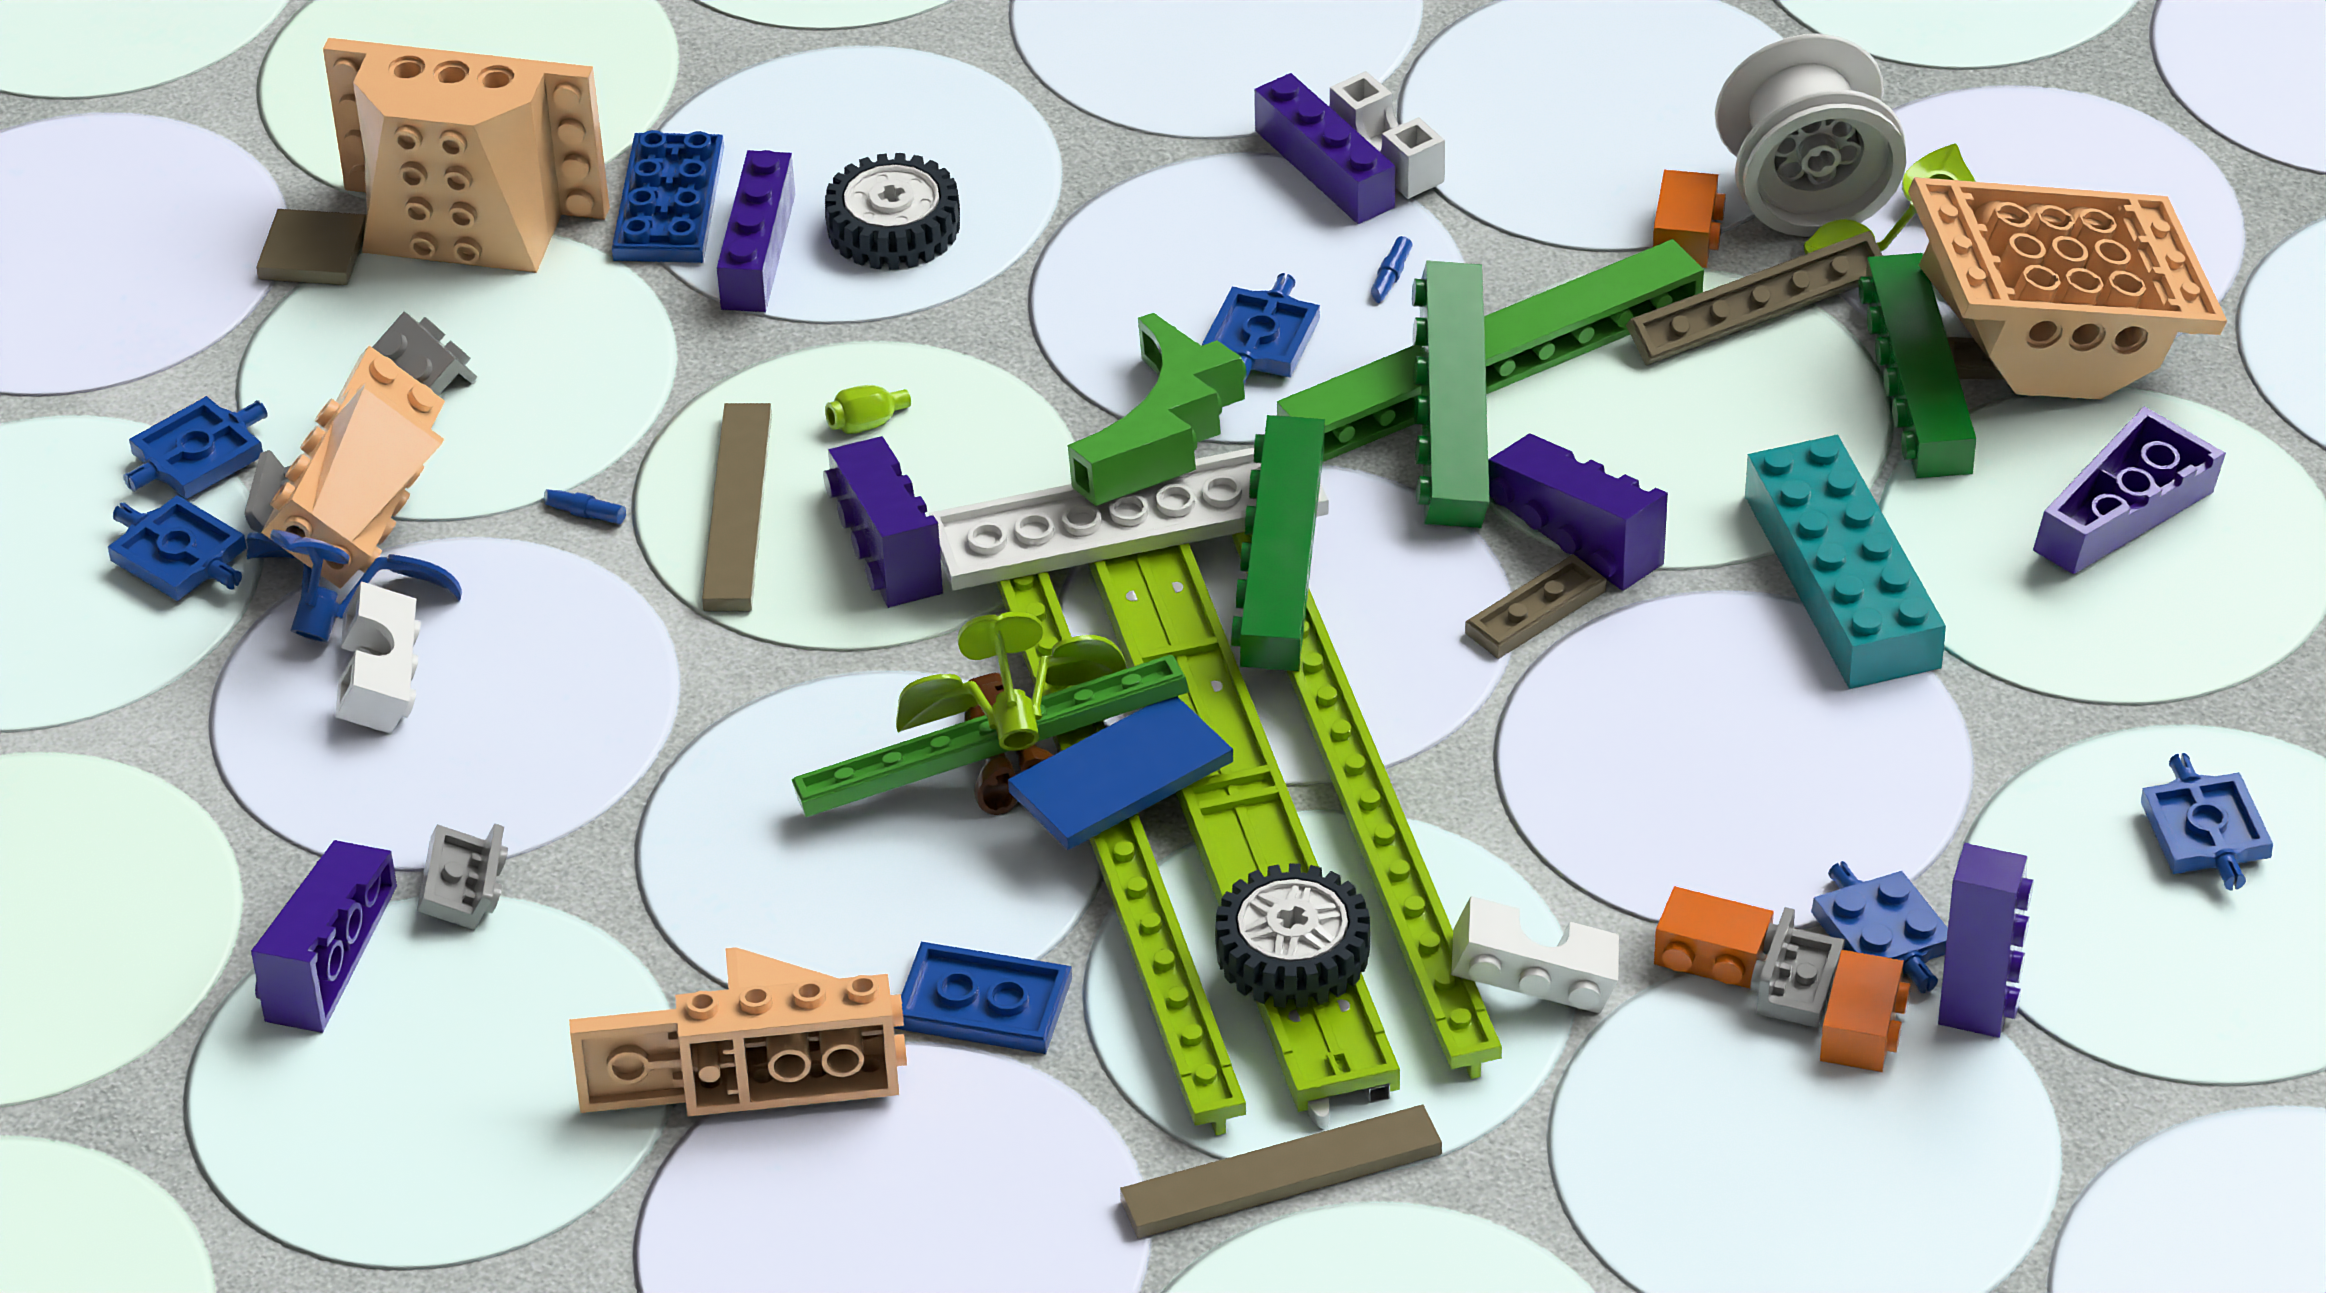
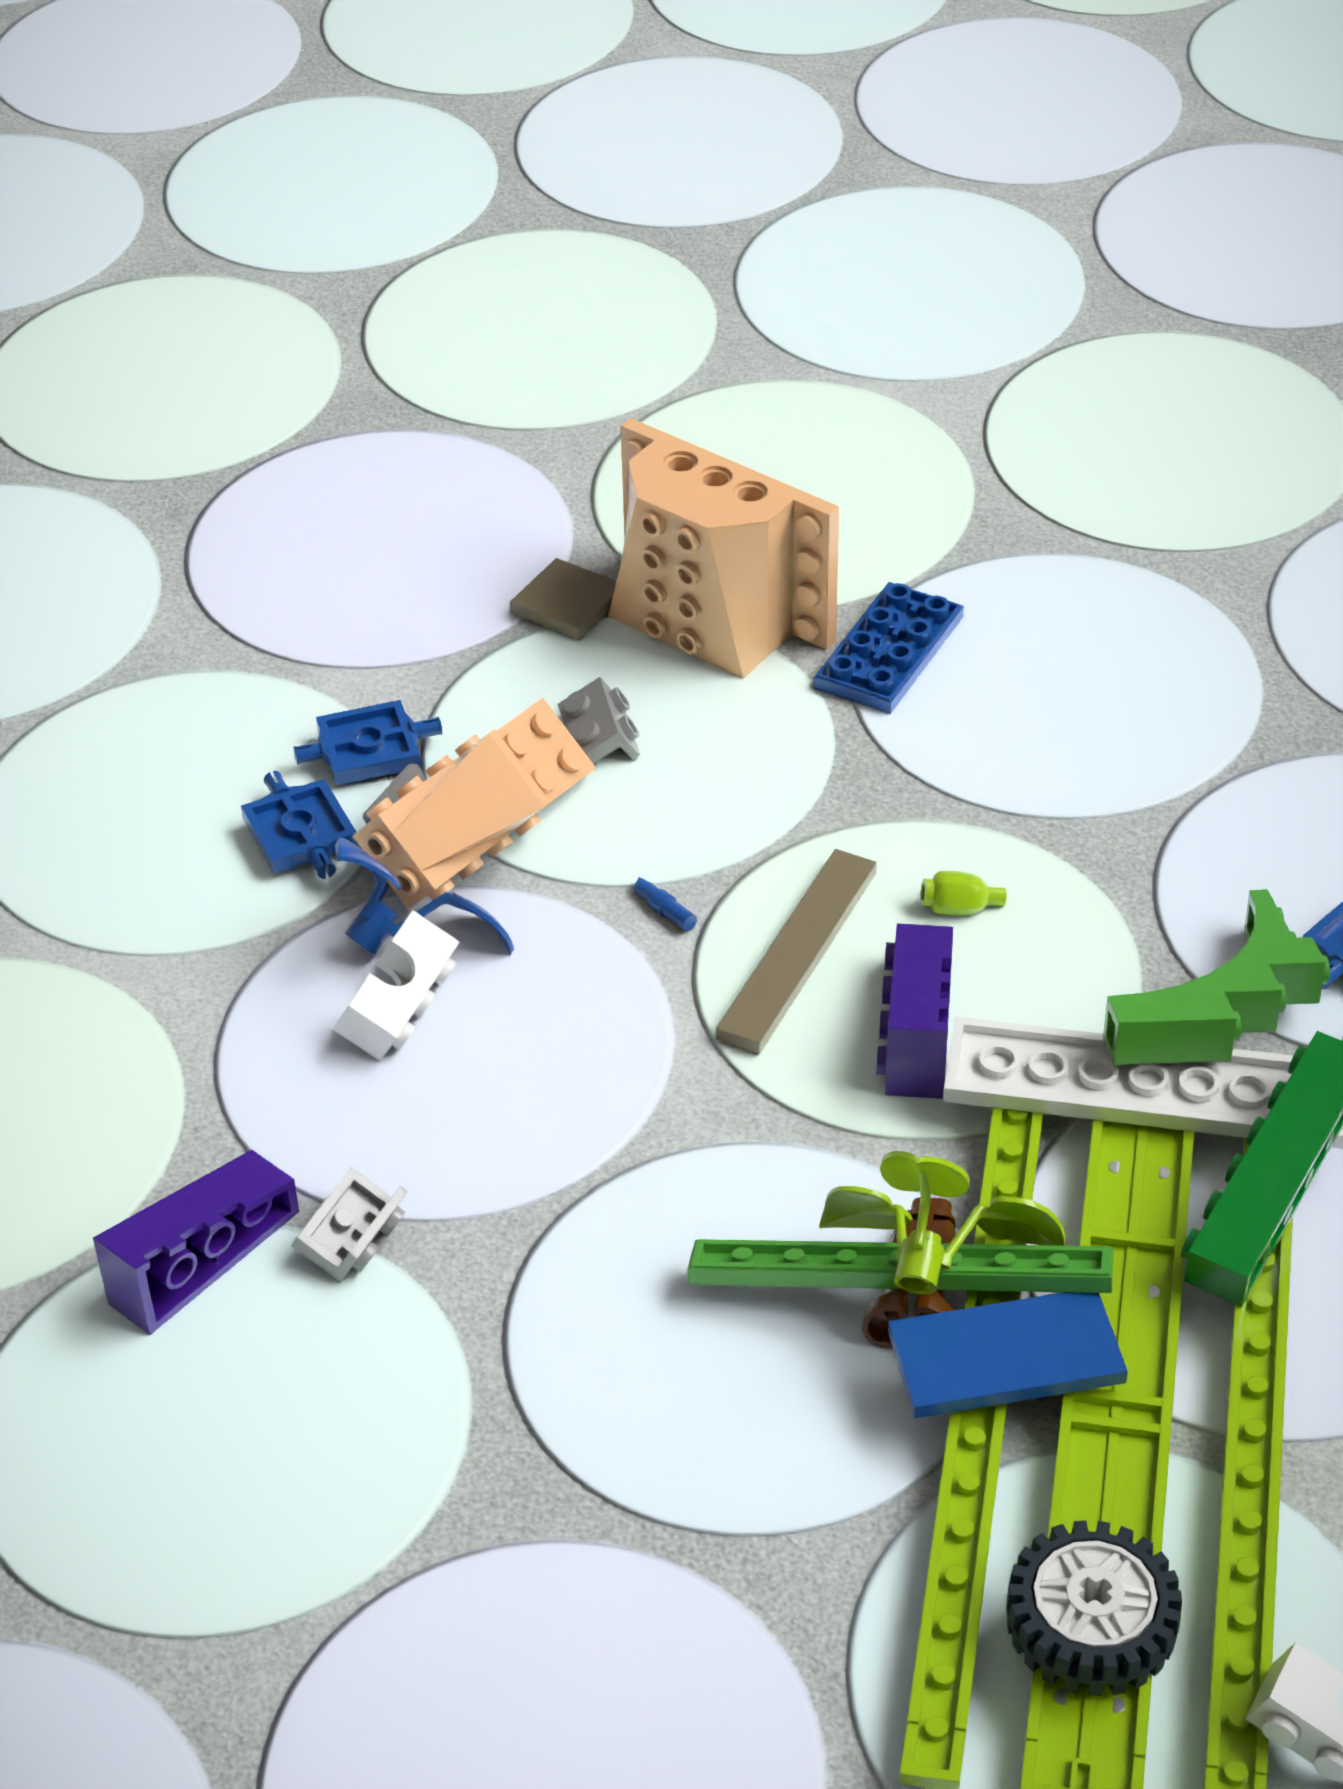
camera: 25 degrees right, 0 degrees up
light nougat wedge [569,947,907,1117] -> none
dark purple brick [717,150,796,312] -> none
black wheel [825,153,960,270] -> none
blue tile [894,941,1072,1054] -> none

